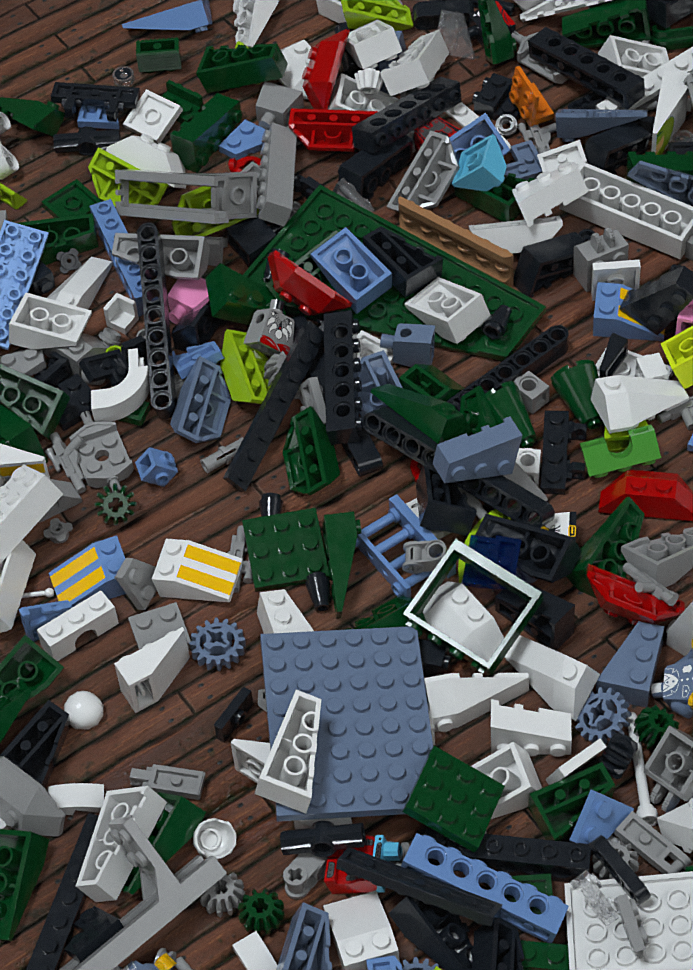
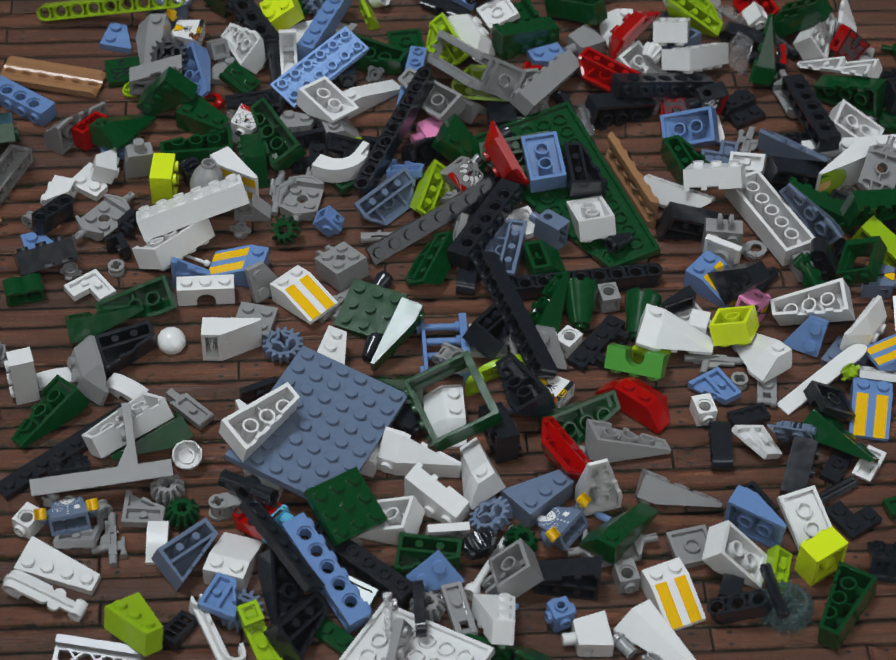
camera: 25 degrees right, 5 degrees down
light grey plate [98,328,121,347] -> none
white panel [103,293,139,335] -> none
dark green wedge [371,384,472,444] -> none
light grey wedge [386,130,460,213] -> none
sand blue wedge [433,416,522,483] -> none
medium azure slope [452,134,507,191] -> none
clear blue slope [462,535,522,589] -> none
light grey plate [495,114,518,136] -> none
orange bracket [509,66,554,127] -> none
light grey piece [623,562,679,606] -> none
none -> light grey wing [121,490,165,528]
none -> light grey hinge [314,242,369,292]
none -> black torso [685,81,729,115]
none -> light grey piece [741,240,767,261]

